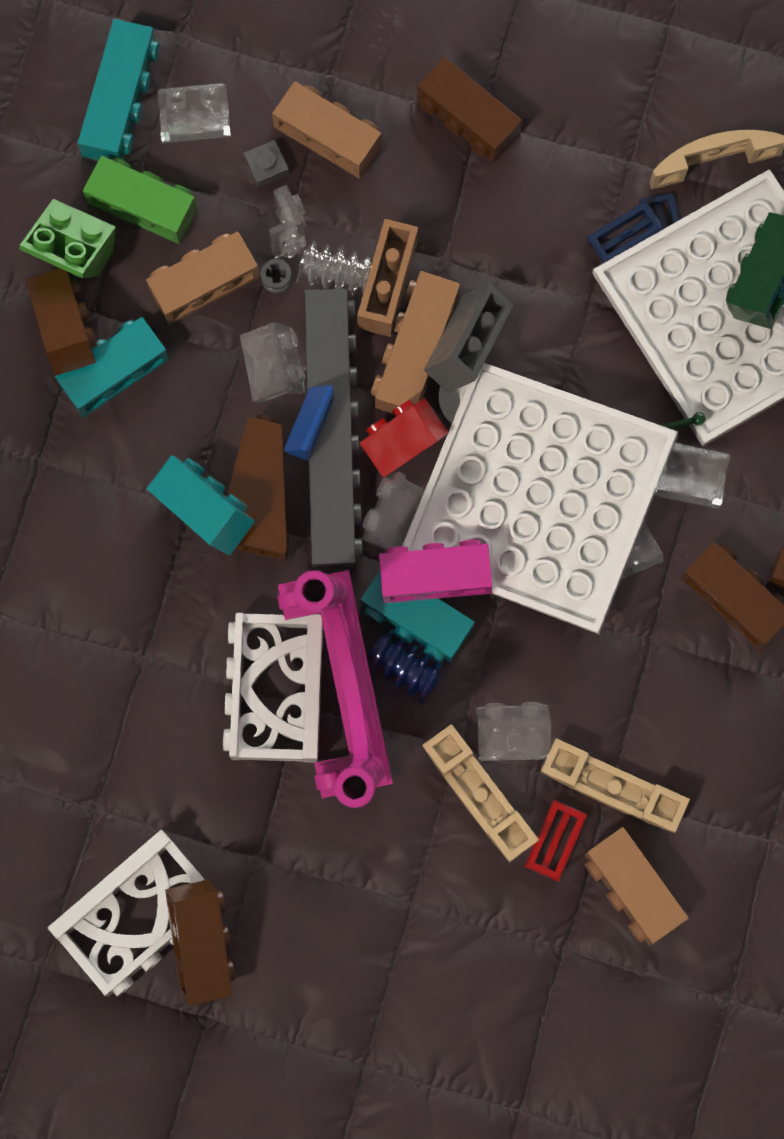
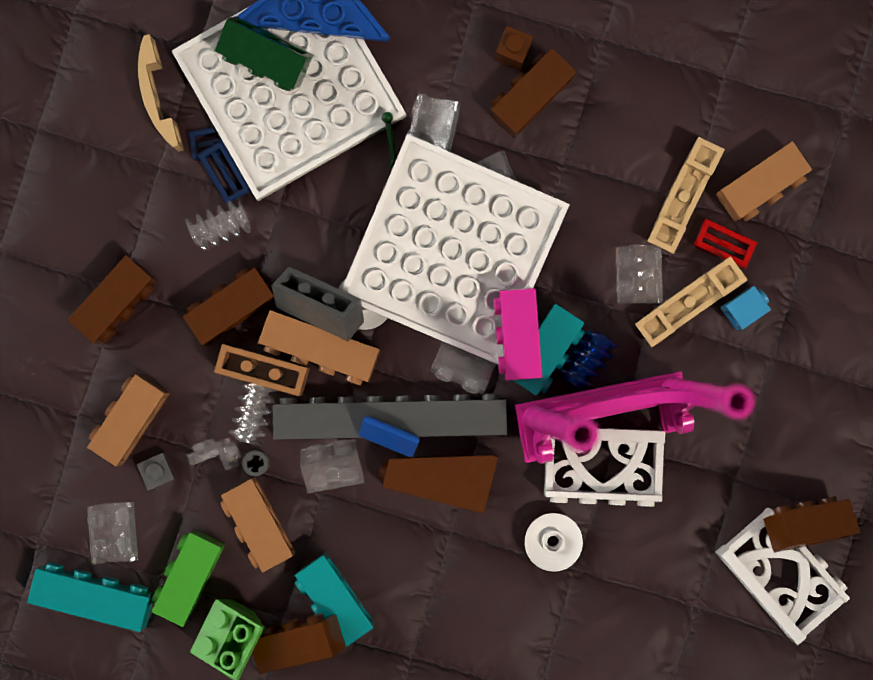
camera: 85 degrees left, 10 degrees up
teal brick [147,455,255,556] -> none
red brick [360,397,449,478] -> none
none -> reddish brown brick [183,267,275,346]
none -> clear piece [185,197,251,251]
none -> white dish [524,513,583,572]
none -> dark azure brick [720,286,771,331]

